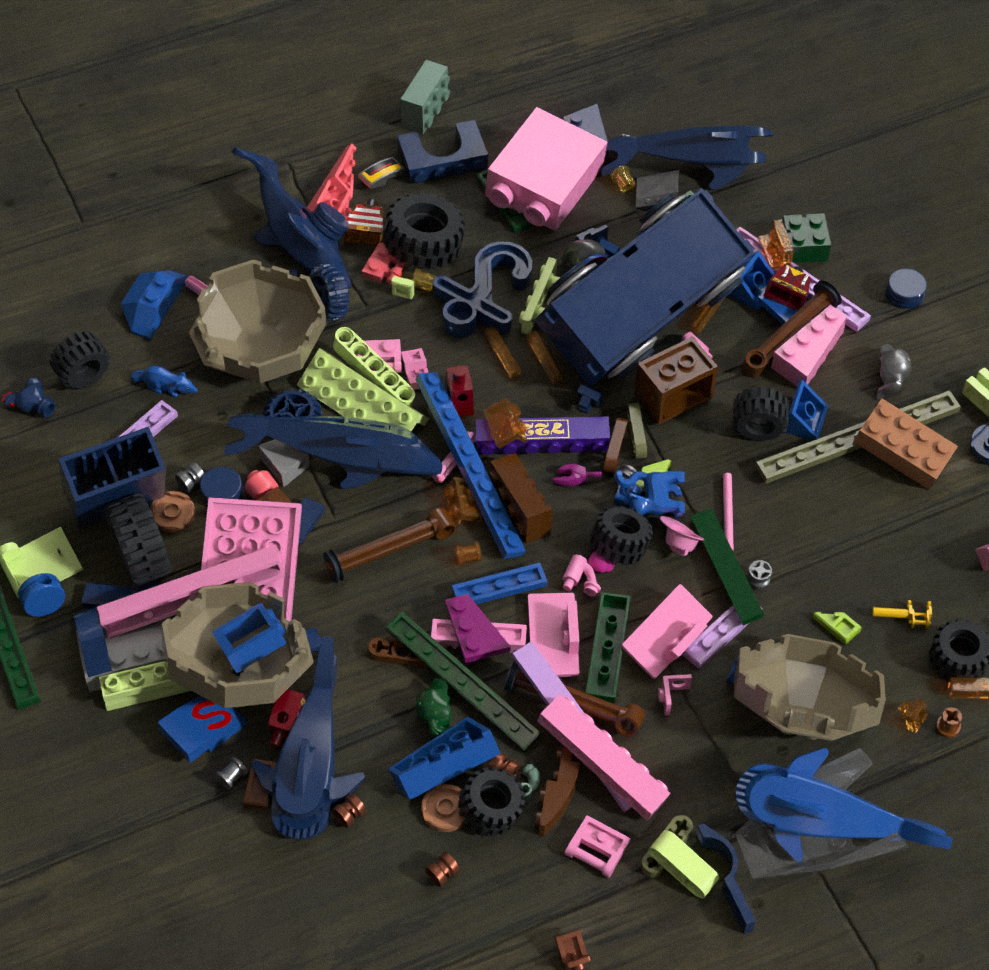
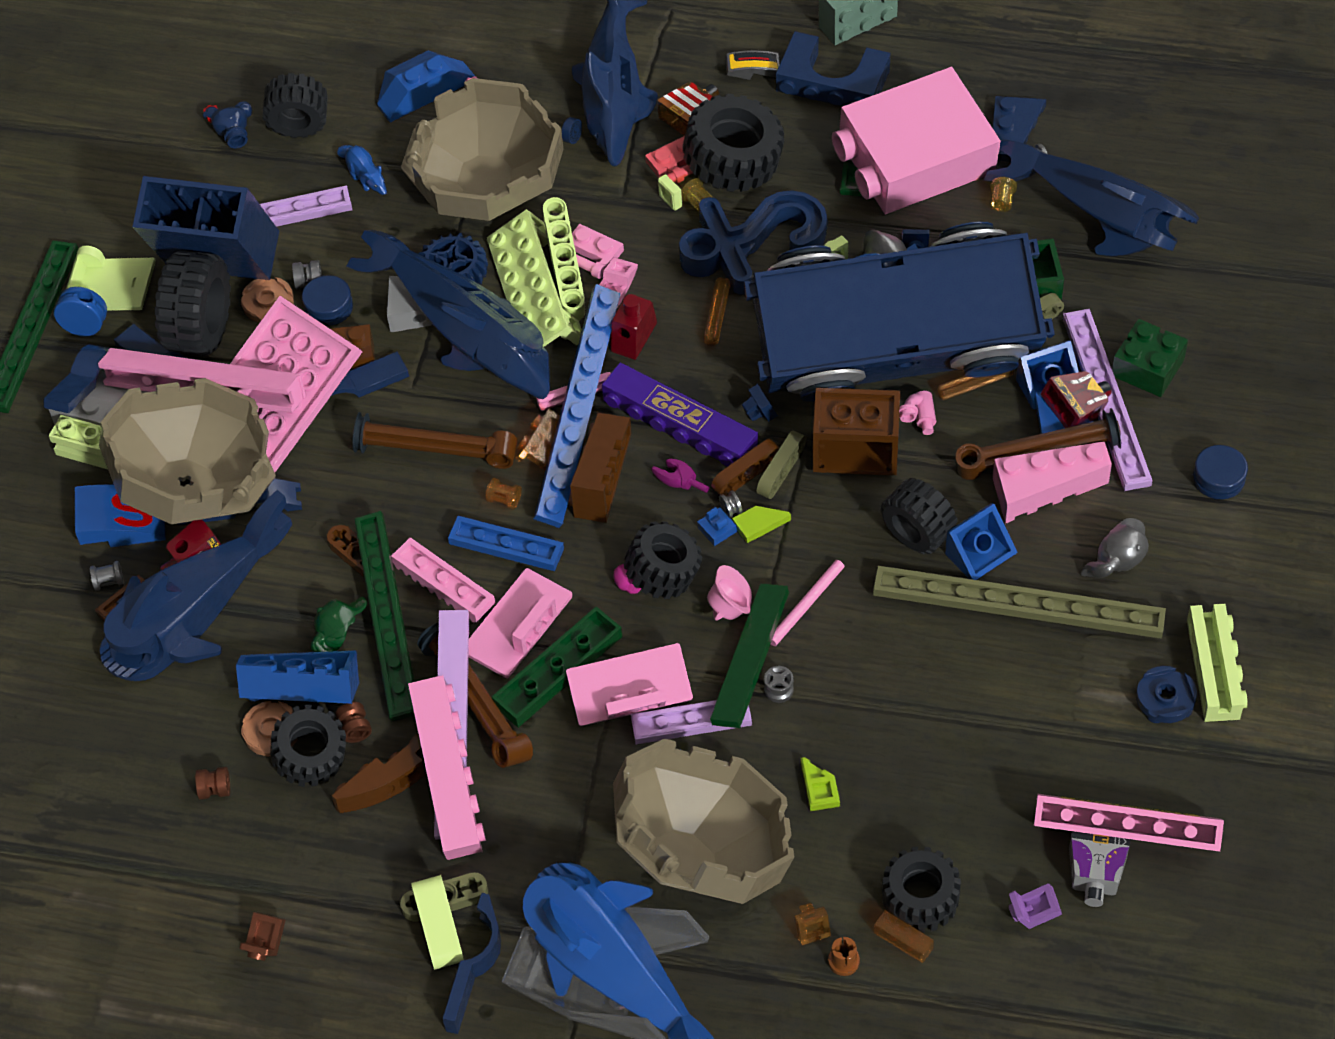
camera: 40 degrees right, 0 degrees up
blue window [212,602,286,673] -> none
coral head [245,470,278,501] -> none
coral wedge [307,143,356,220] -> none
dark blue head [309,202,350,240] -> none
dark blue gear [309,264,350,321] -> none
copper wheel [332,793,367,828] -> none
magenta wing [445,594,511,663] -> none
clear orange bracket [483,398,528,448] -> none
sand green arm [520,764,540,802] -> none
clear orange axle [527,331,562,384] -> none
bright pink plant [562,555,601,596] -> none
bright pink plate [565,815,631,878] -> none
blue animal [615,470,685,518] -> none
flat silver slope [636,170,679,210] -> none
bright pink bracket [658,674,692,715] -> none
clear orange bracket [759,219,794,270] -> none
nougat brick [853,399,958,490] -> none
yellow piece [872,600,932,629] -> none

